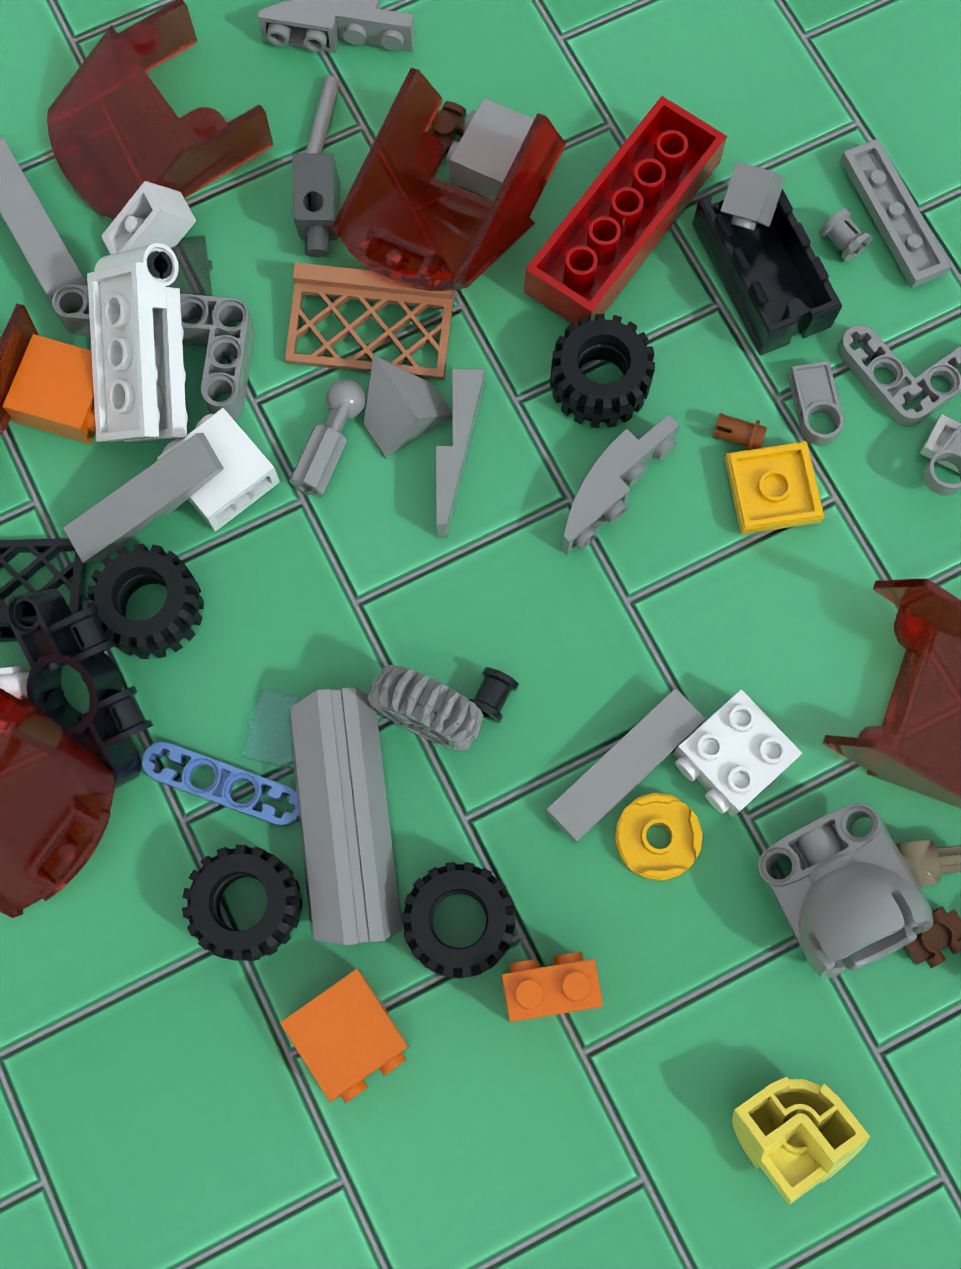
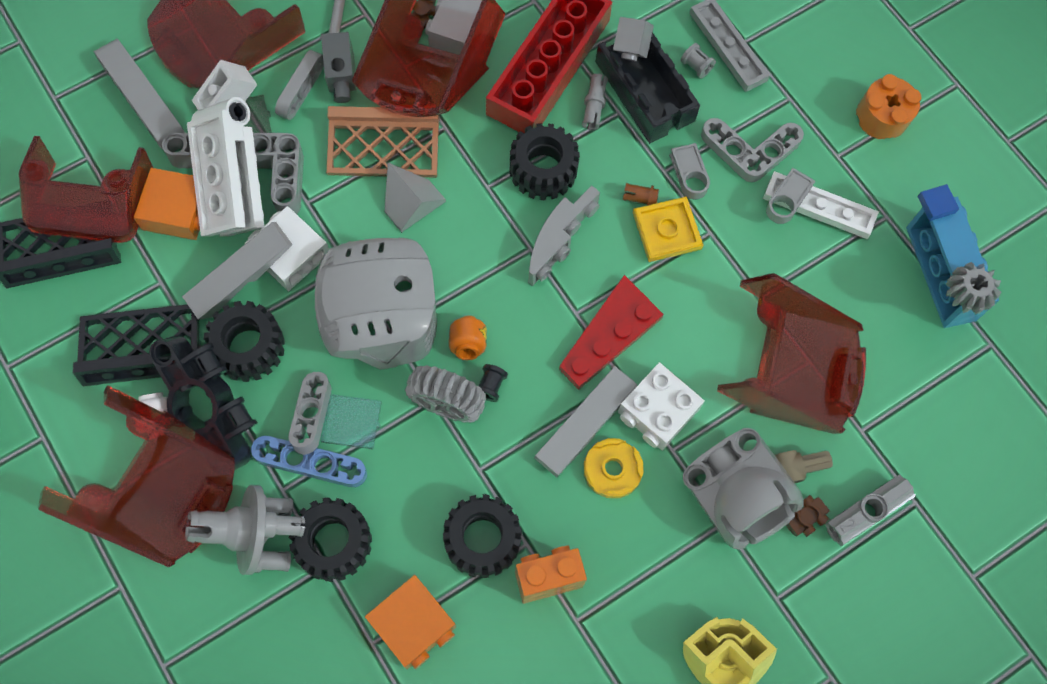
camera: 10 degrees left, 5 degrees down
light grey piece [289,379,366,497] -> none
light grey piece [289,687,402,946] -> none
light grey slope [436,369,485,538] -> none
none -> light grey piece [185,485,305,575]
none -> light grey beam [275,50,324,120]
none -> light grey beam [289,372,332,455]
none -> light grey piece [315,237,437,370]
none -> orange head [449,316,487,361]
none -> red wing [559,275,664,390]
none -> light grey pin [582,74,608,130]

